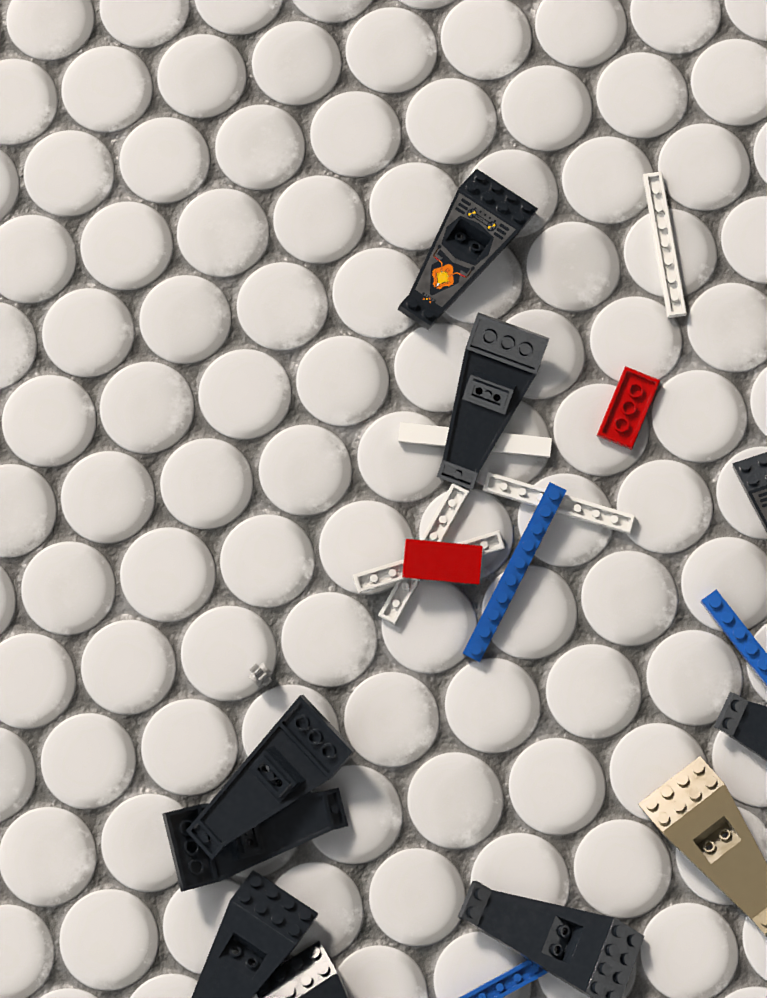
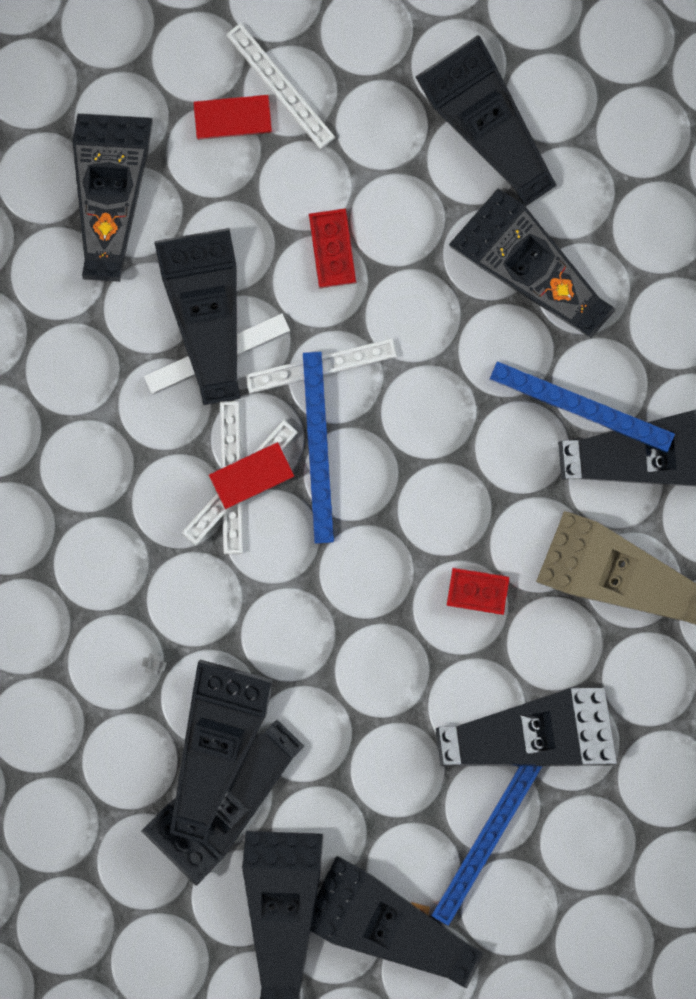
camera: 30 degrees left, 5 degrees up
none -> red tile [193,95,272,140]
none -> red plate [446,568,510,615]

